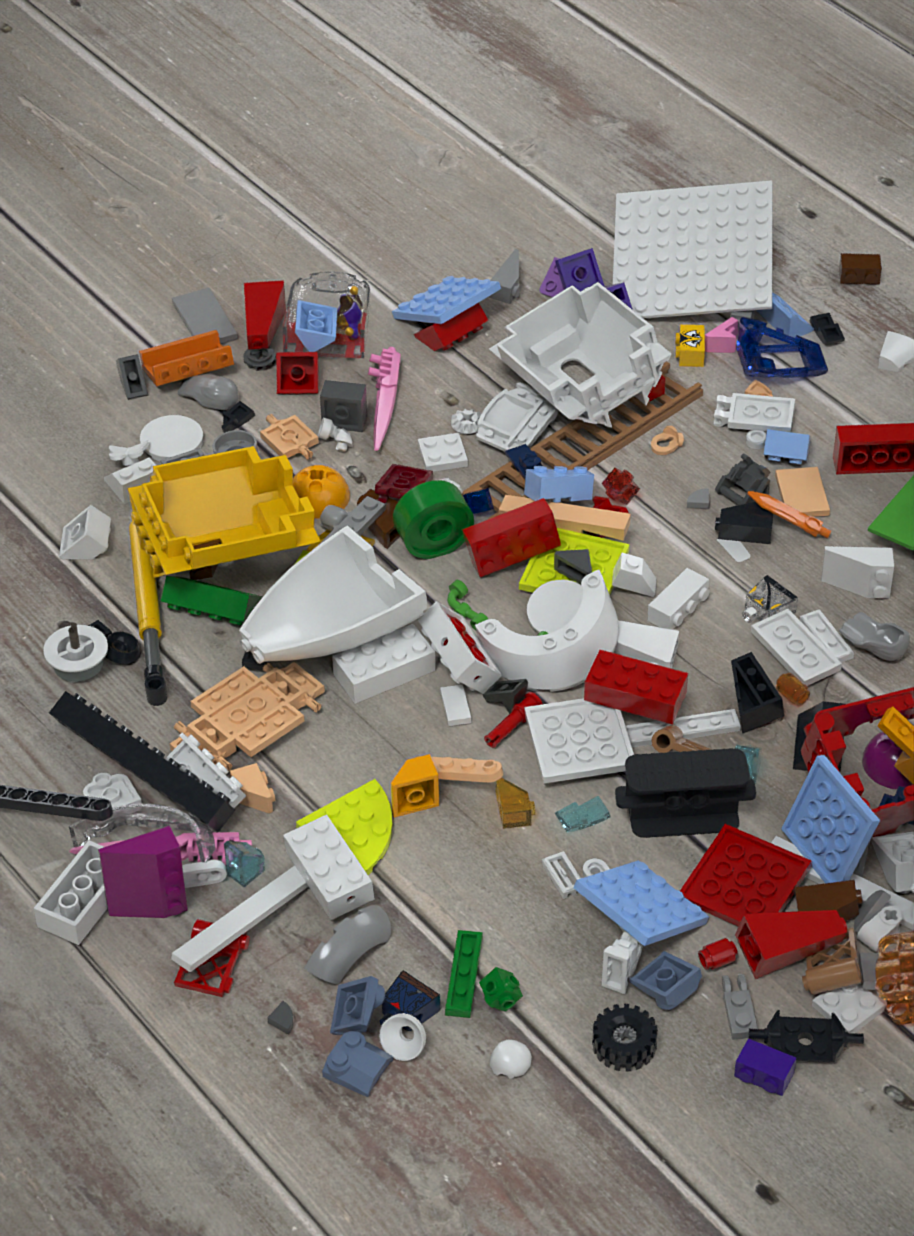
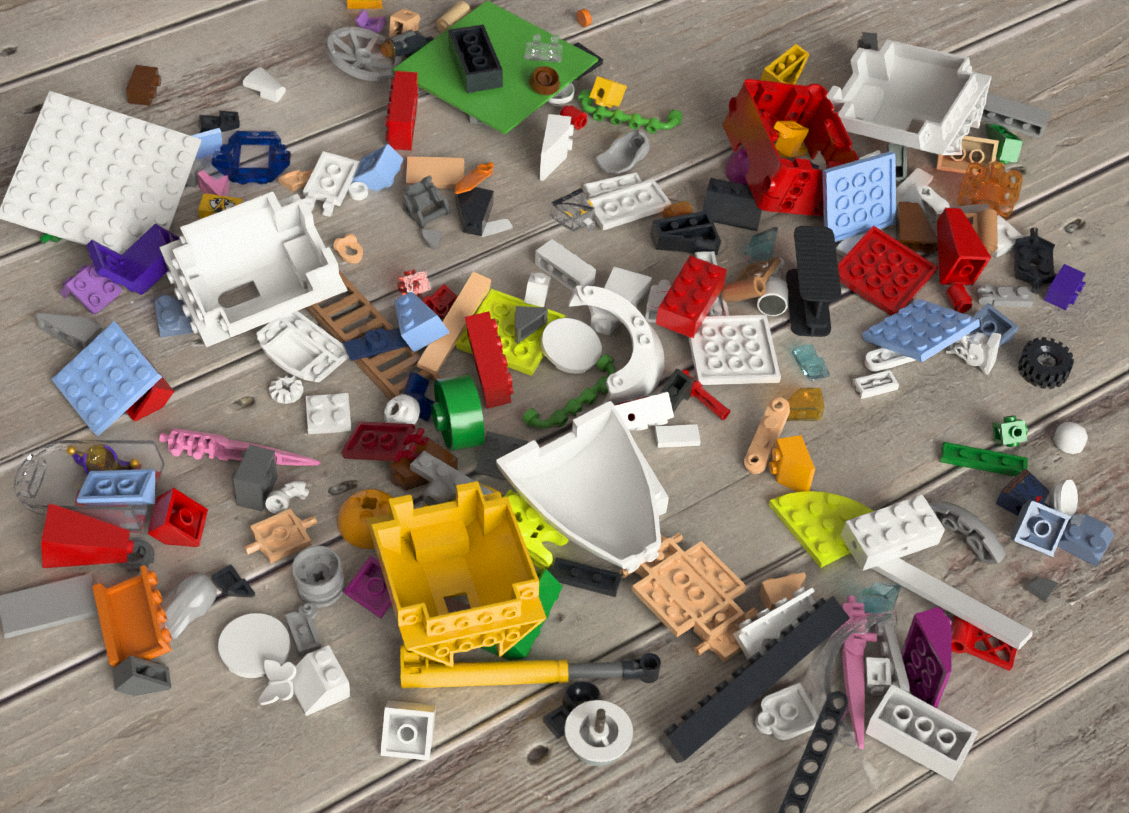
camera: 90 degrees left, 5 degrees up
none -> dark grey hinge [475,431,529,480]

